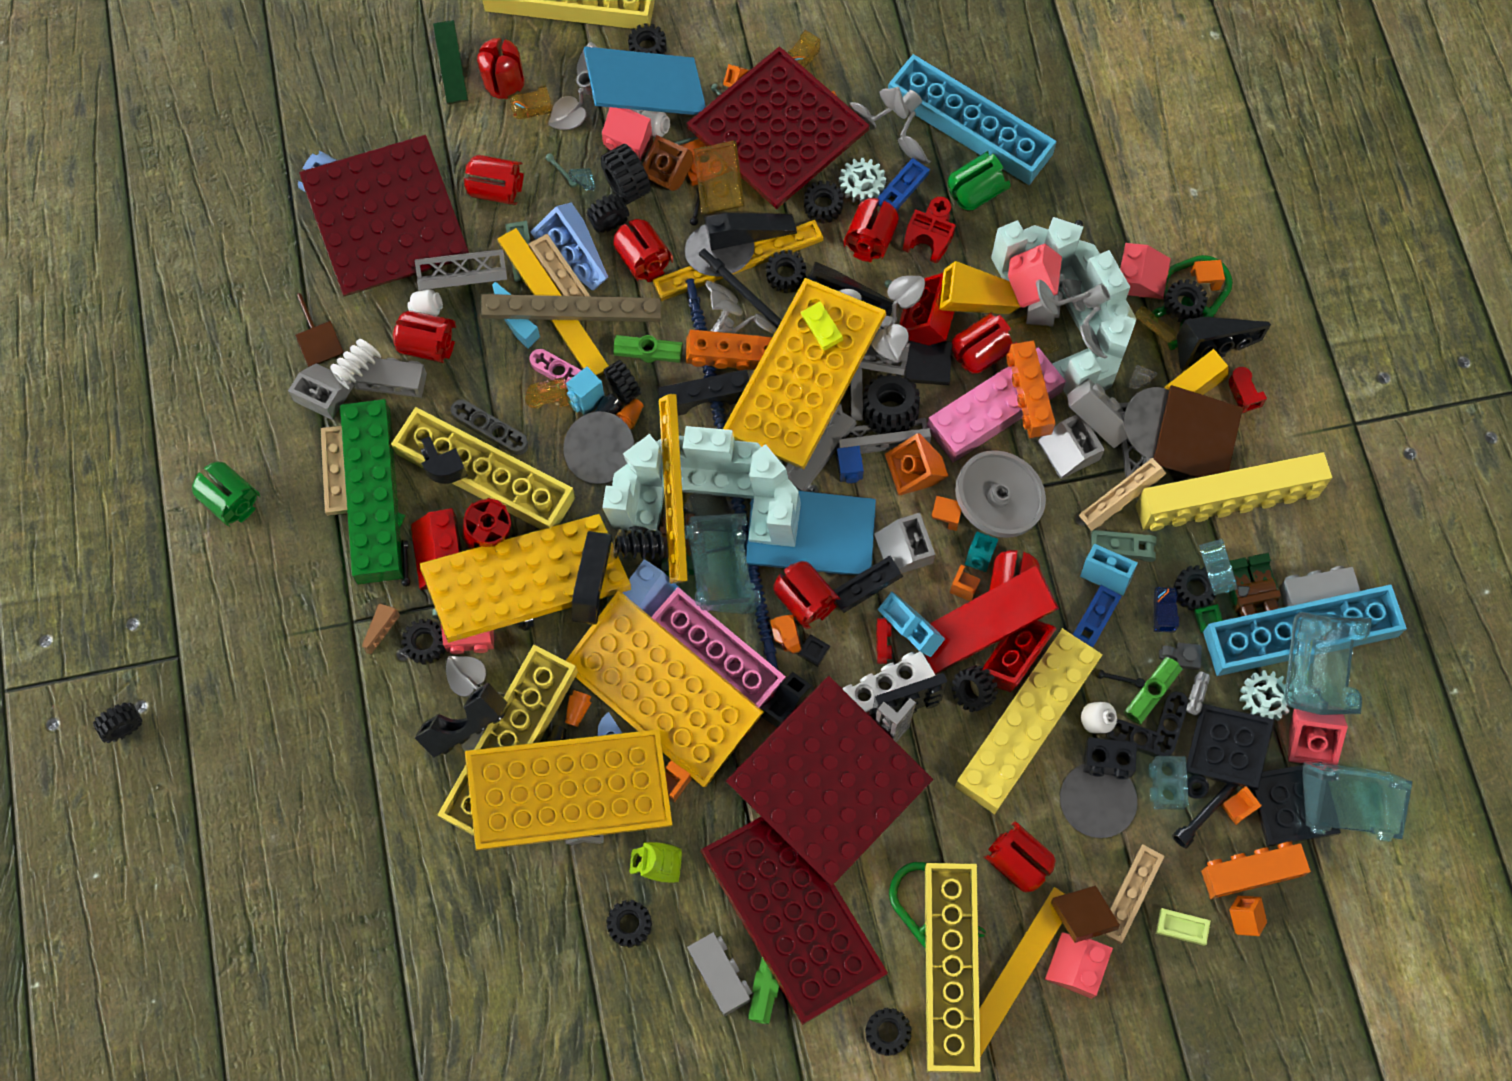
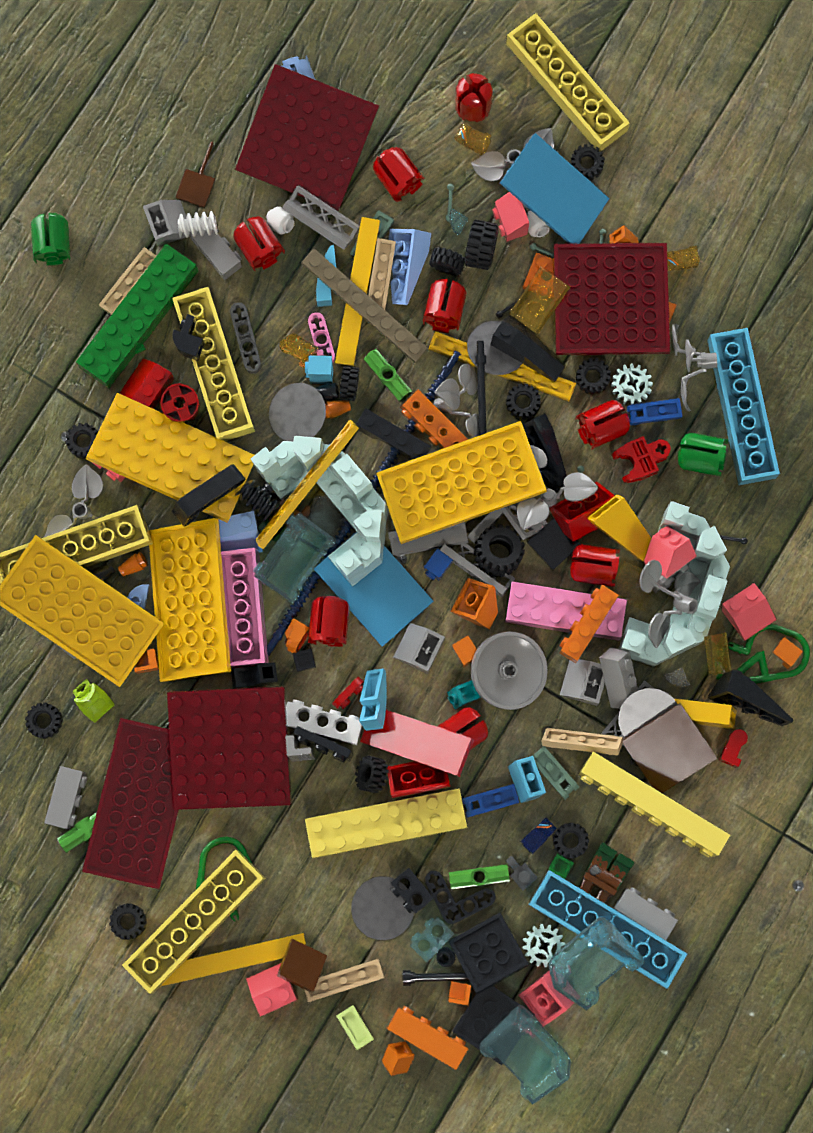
camera: 45 degrees right, 10 degrees up
medium nougat slope [362,604,400,654] -> none
black hinge [401,540,410,587] -> none
black arch [415,683,508,758] -> none
dark green slope [433,20,468,104] -> none
dark orange slope [643,135,693,191] -> none
neon yellow plate [801,301,843,351] -> none
black plate [833,555,903,613] -> none
orange panel [950,565,981,601] -> none
red cylinder [984,821,1056,893] -> none
white head [1081,702,1117,734] -> none
black hinge [1096,670,1145,688] -> none
black tyre [1164,279,1208,322] -> none
light grey axle [1186,671,1210,715] -> none
clear light blue brick [1199,539,1237,595] -> none

